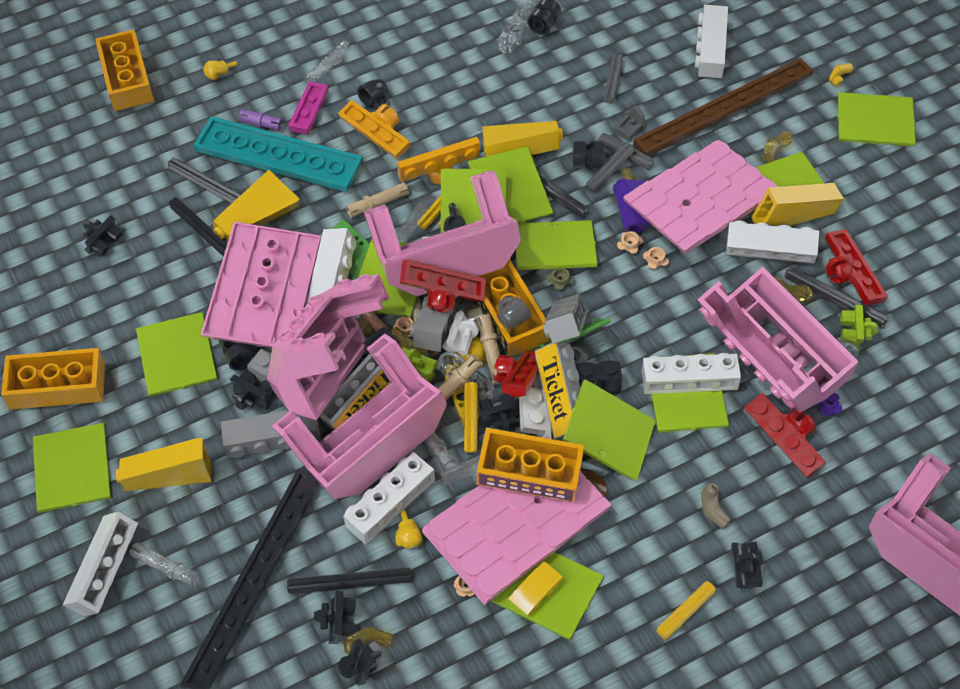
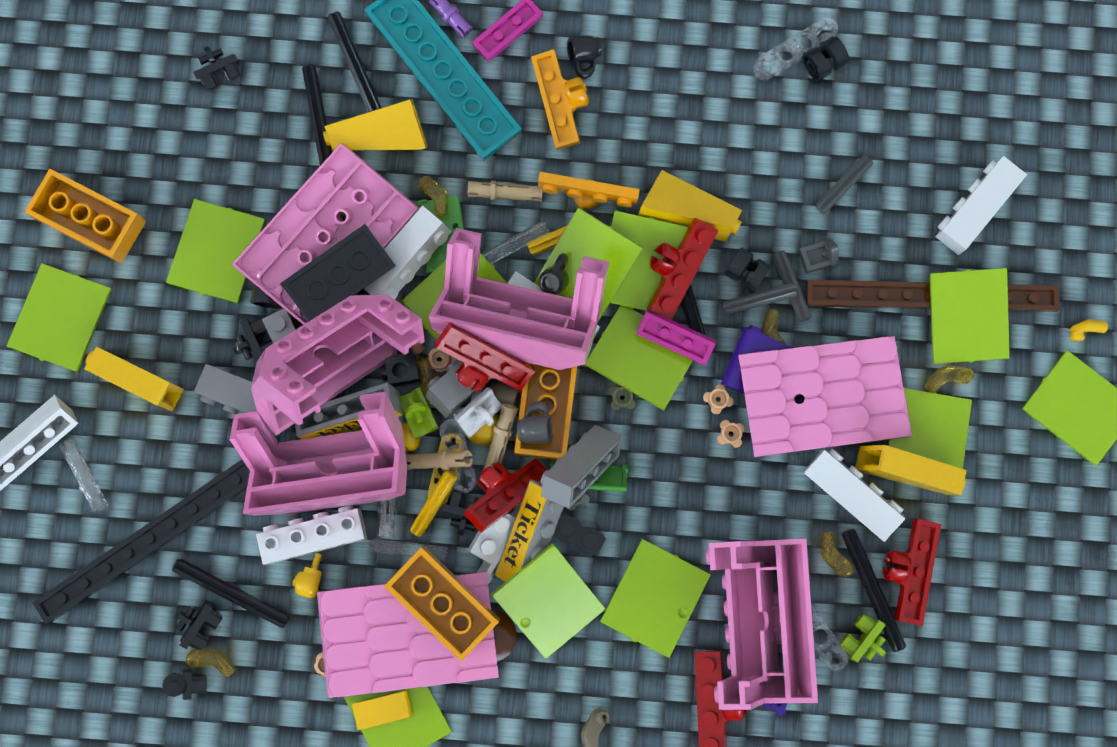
camera: 30 degrees right, 25 degrees up
white brick [642,353,741,394] -> none
none -> black plate [280,224,396,322]
none -> clear yellow arm [418,176,448,217]
none -> dark pink plate [636,309,716,365]
none -> red plate [647,218,719,320]
none -> lime piece [930,268,1010,364]

